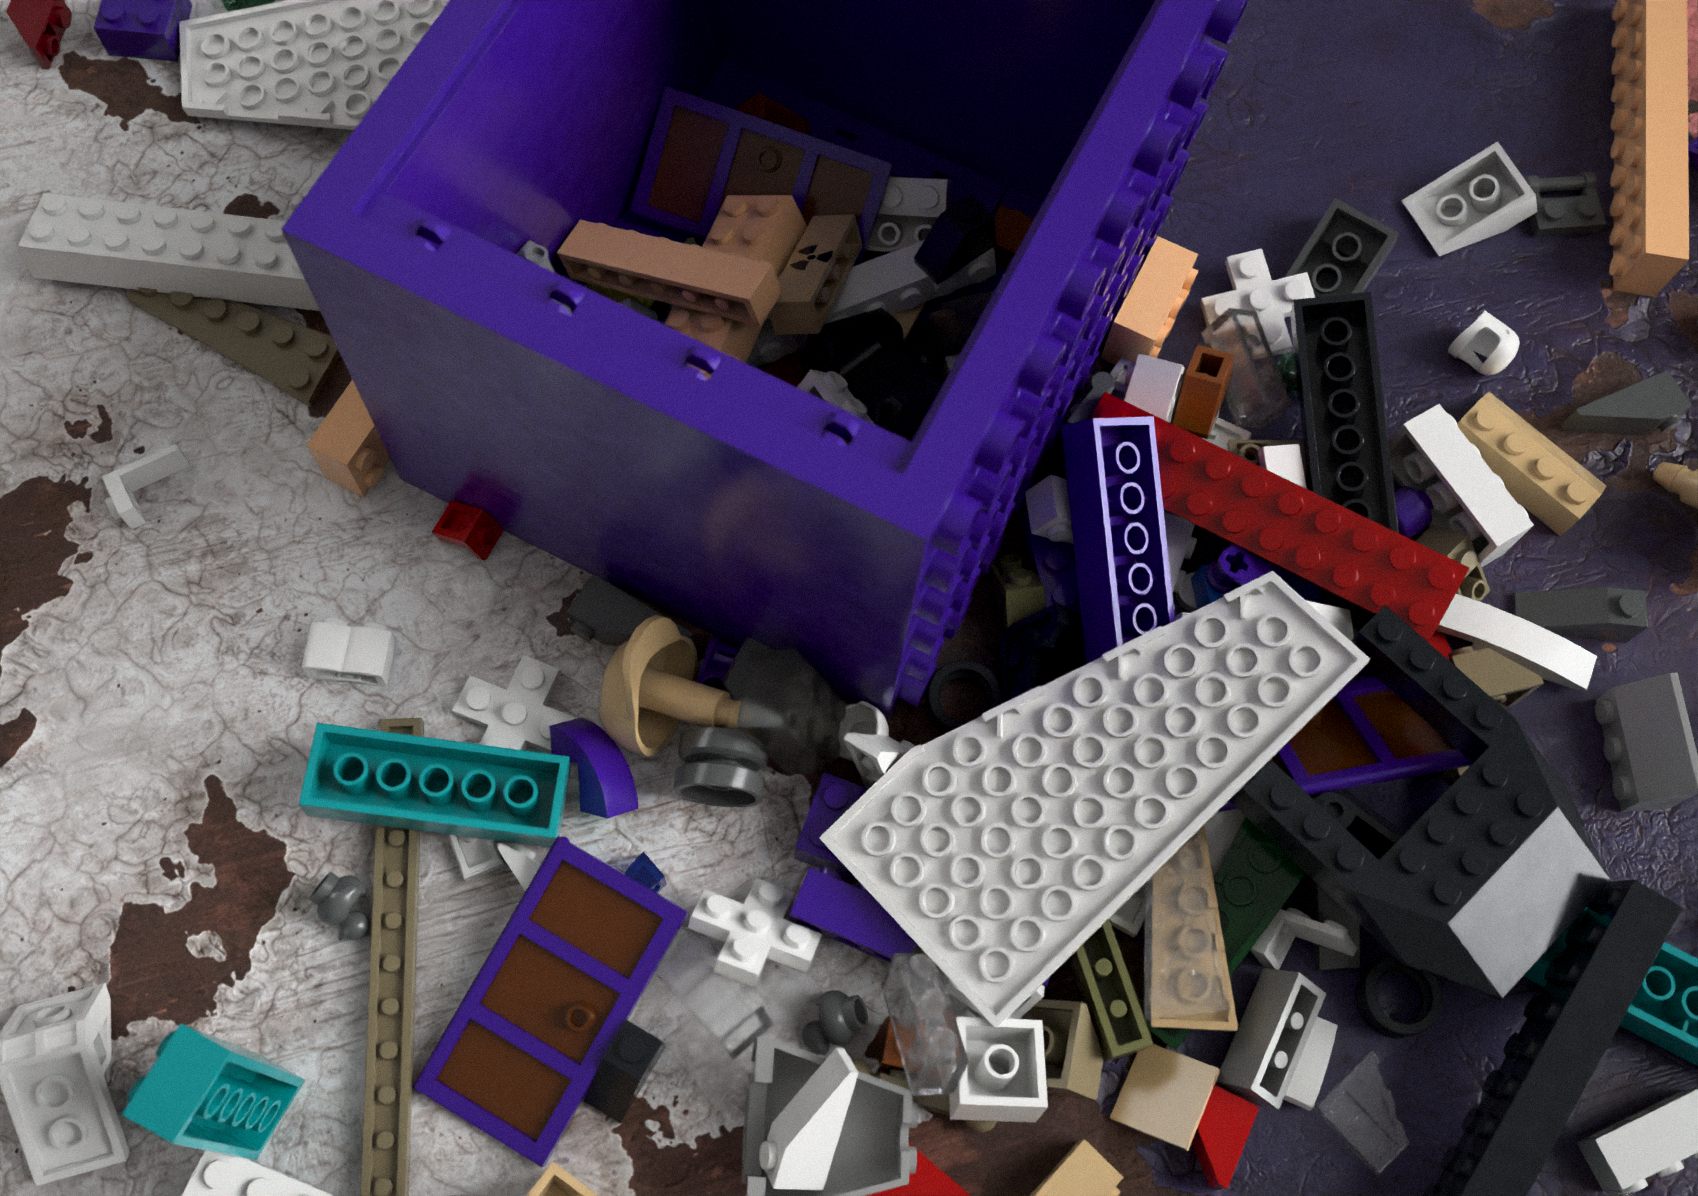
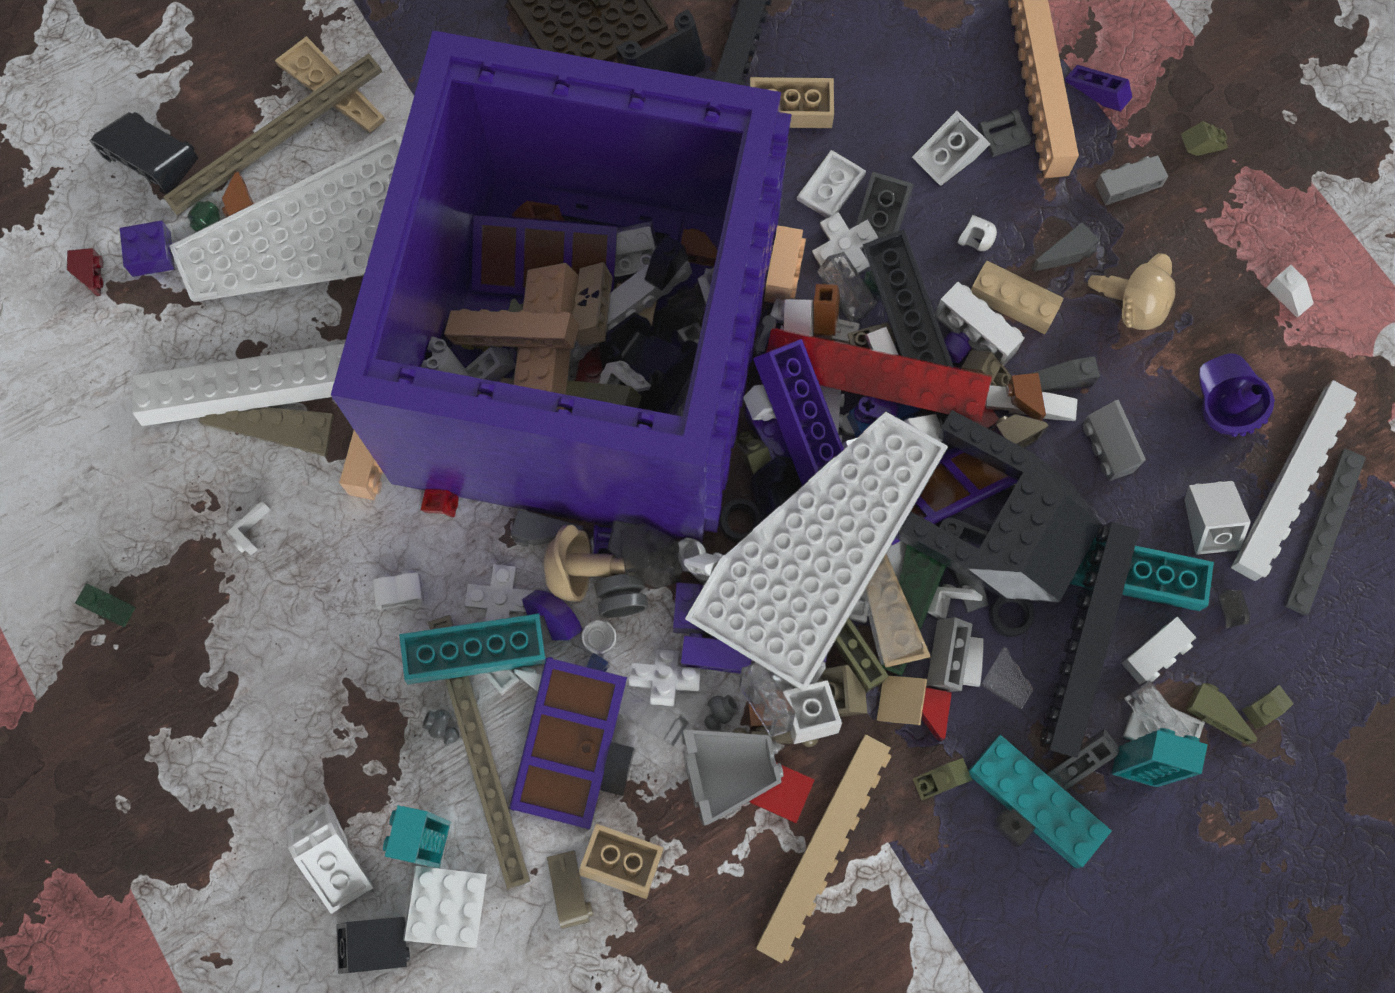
camera: 10 degrees left, 5 degrees up
white slope [759,1048,858,1190] -> none
none -> white hair [581,620,616,655]
none -> tan brick [750,77,834,128]
none -> white tile [797,150,866,218]
none -> dark orange slope [1006,373,1046,421]

